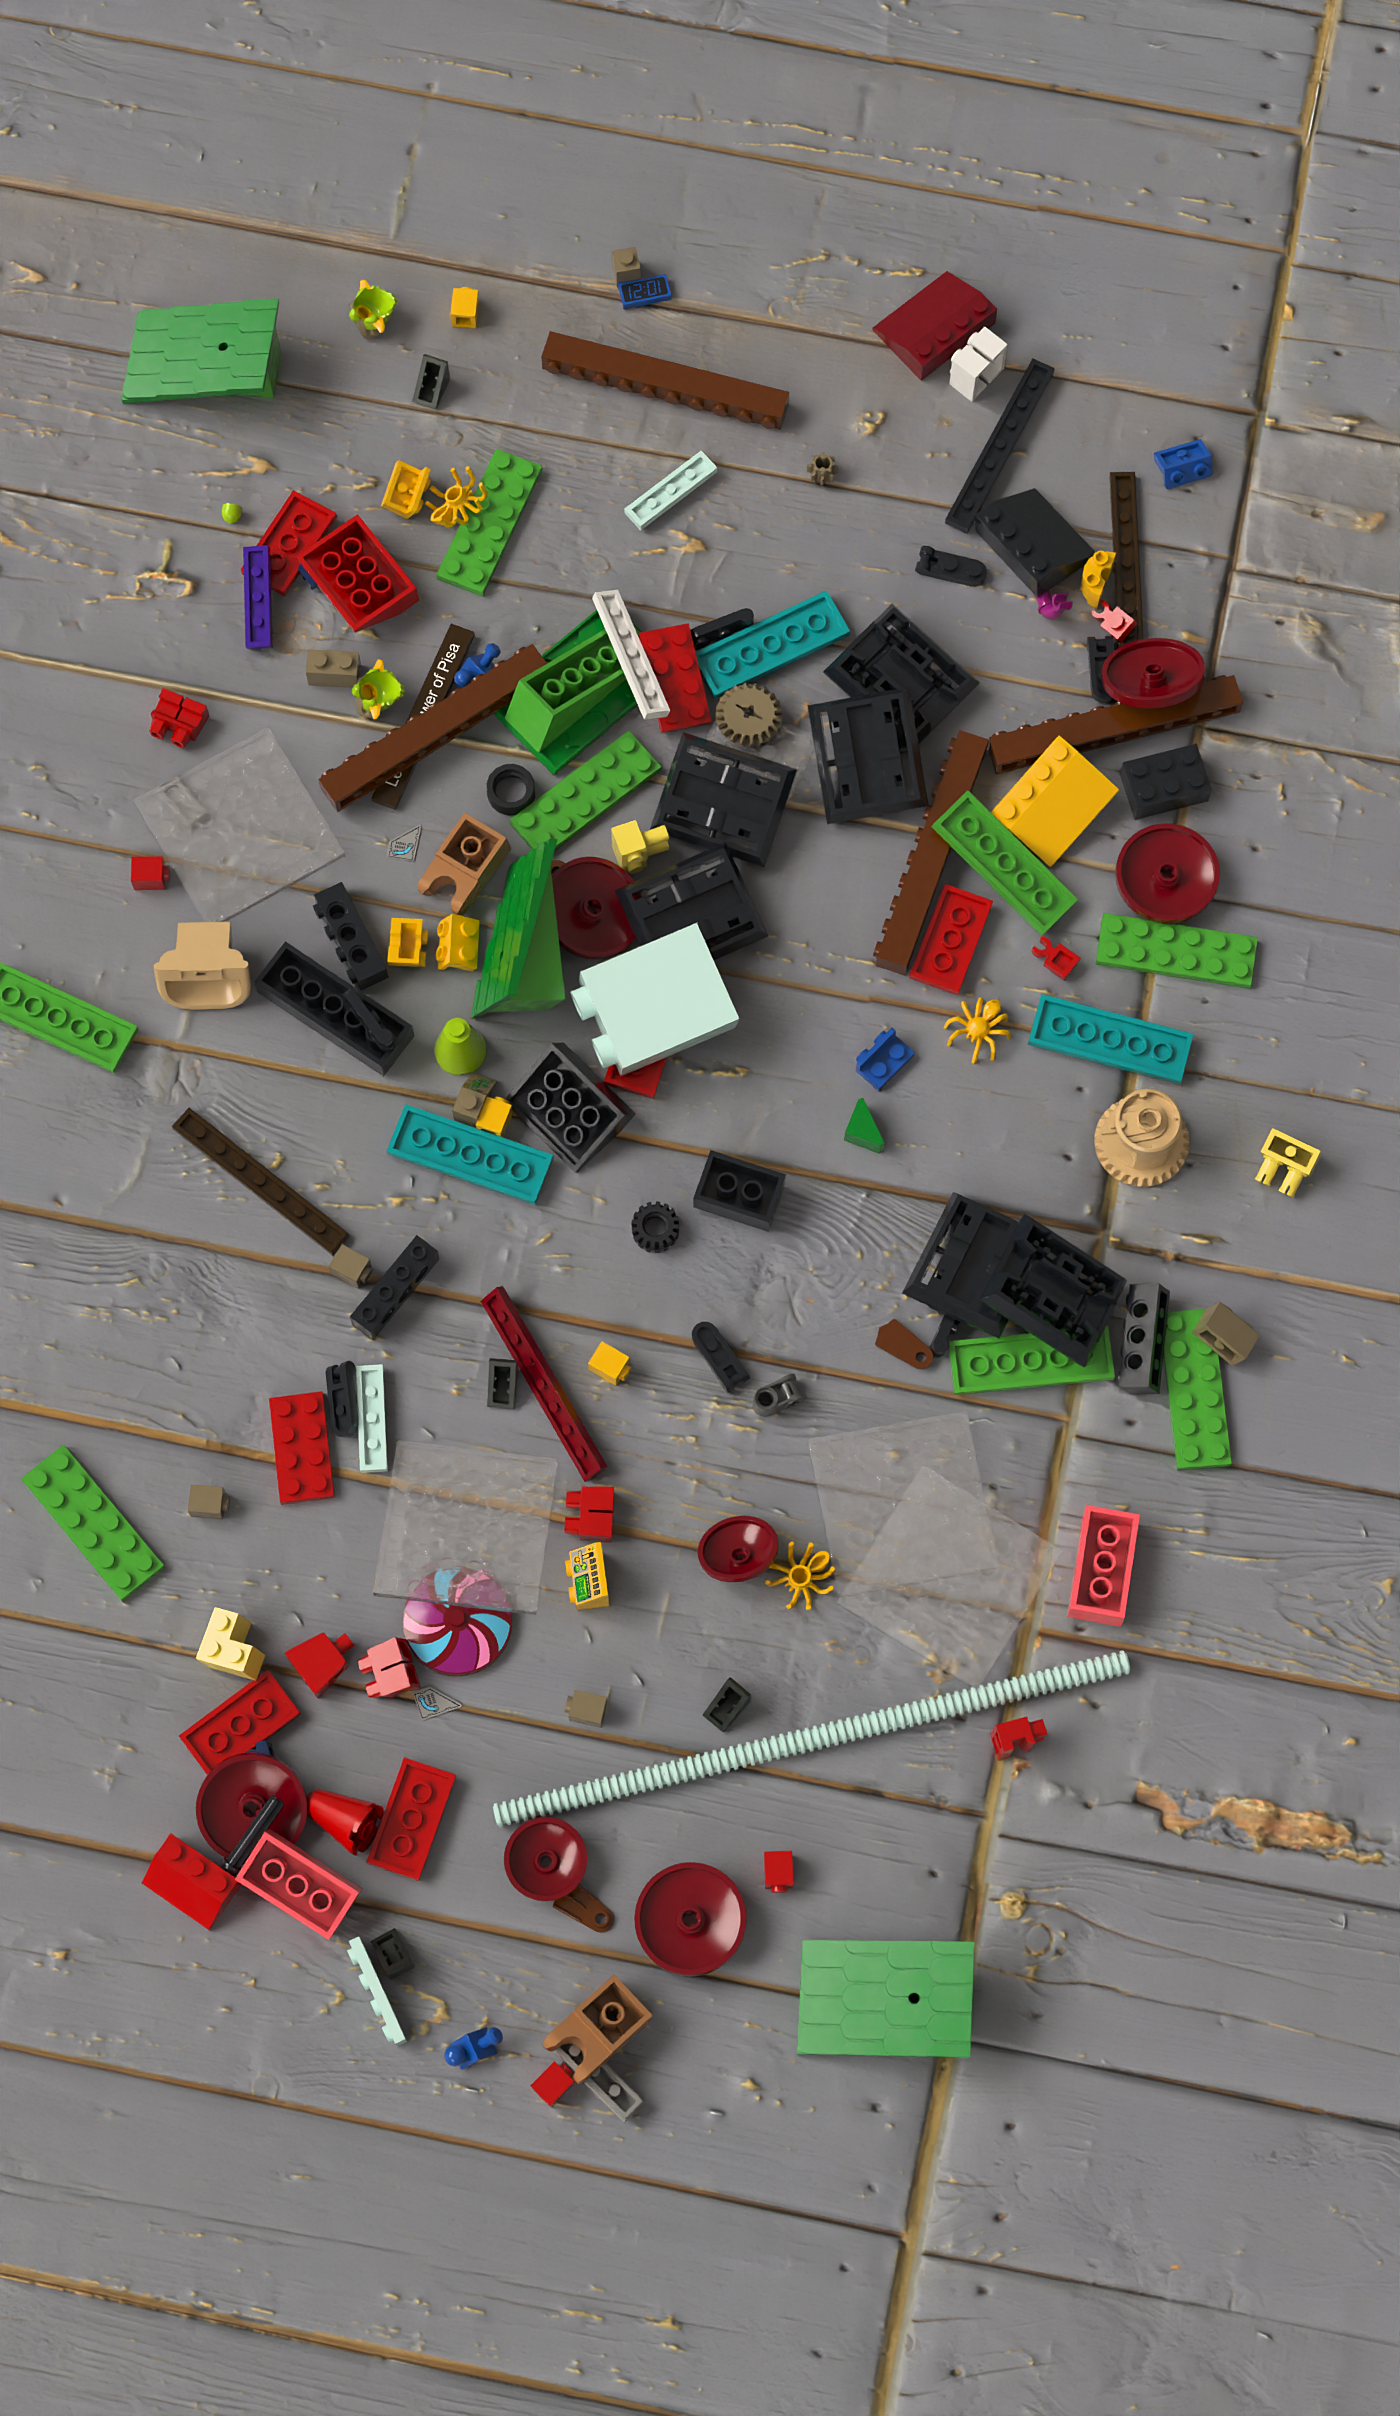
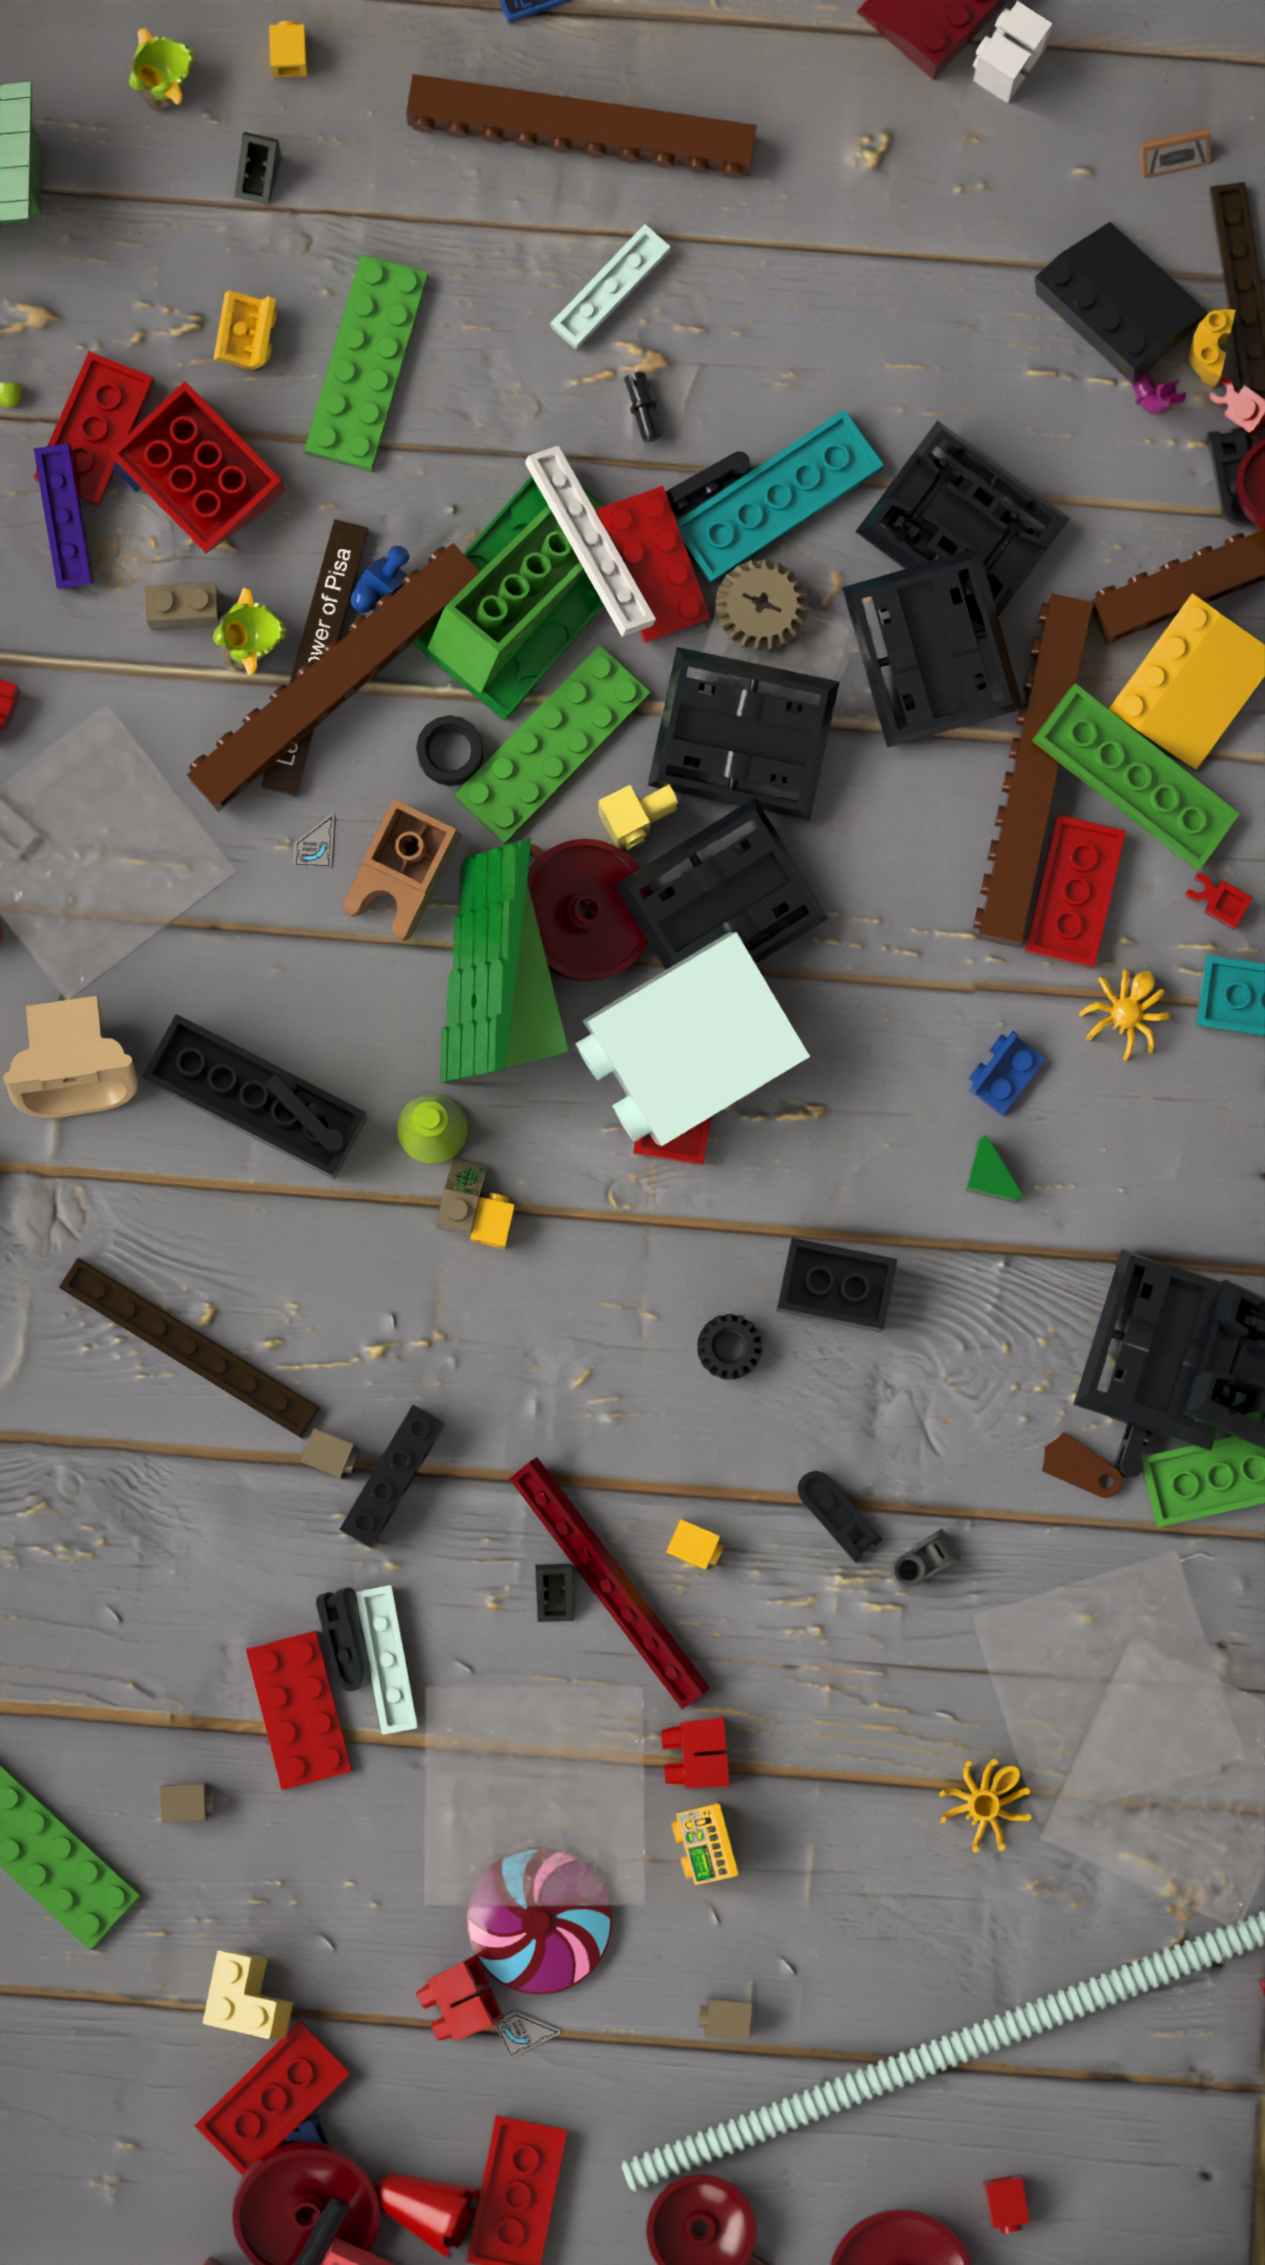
camera: 10 degrees left, 10 degrees up
red torso [285,1632,354,1699] -> none
black brick [312,882,389,991] -> none
teal plate [386,1104,554,1205] -> none
yellow cylinder [387,918,428,967] -> none
yellow animal [425,466,488,528] -> none
yellow bracket [436,914,480,972] -> none
black slope [505,1042,636,1173] -> none
dark red dish [697,1516,779,1582] -> none
pearl dark grey slope [703,1677,751,1733] -> none
dark tan gear [807,452,838,486] -> none
black plate [915,546,987,587] -> none
black plate [945,358,1055,534] -> none
none -> black axle [624,372,662,442]
none -> slope [1138,128,1211,178]

